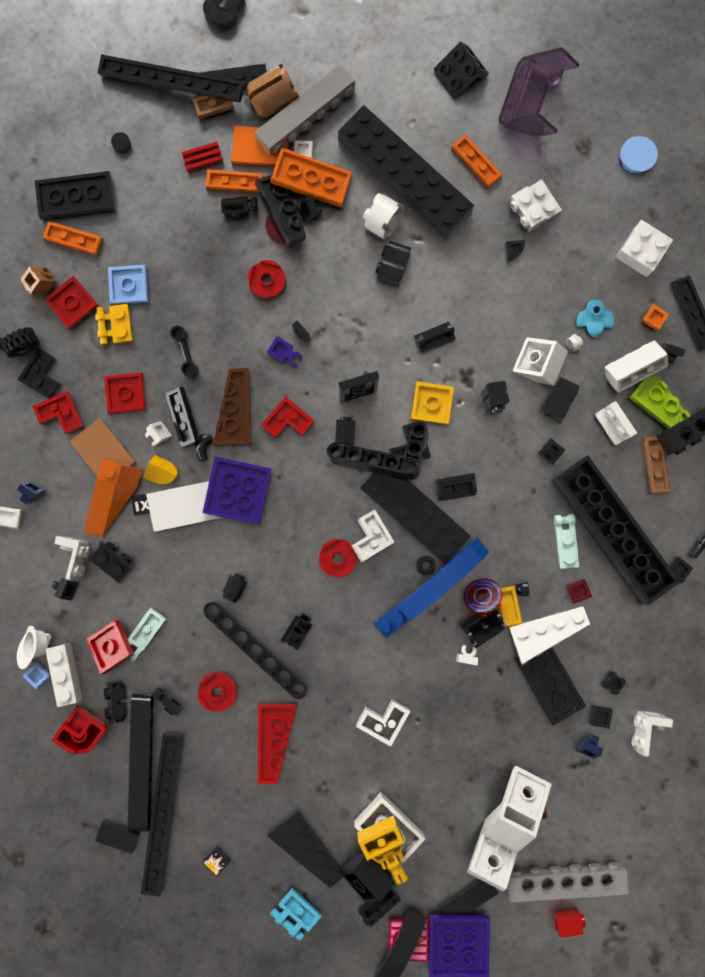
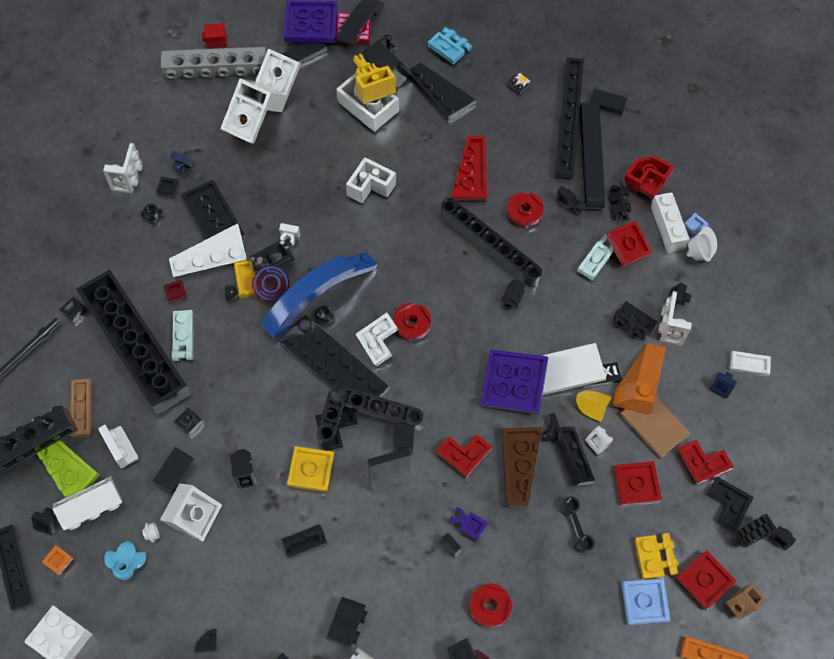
camera: 175 degrees left, 20 degrees down
black hips [281,613,312,650] -> none
black hinge [435,473,477,501] -> none

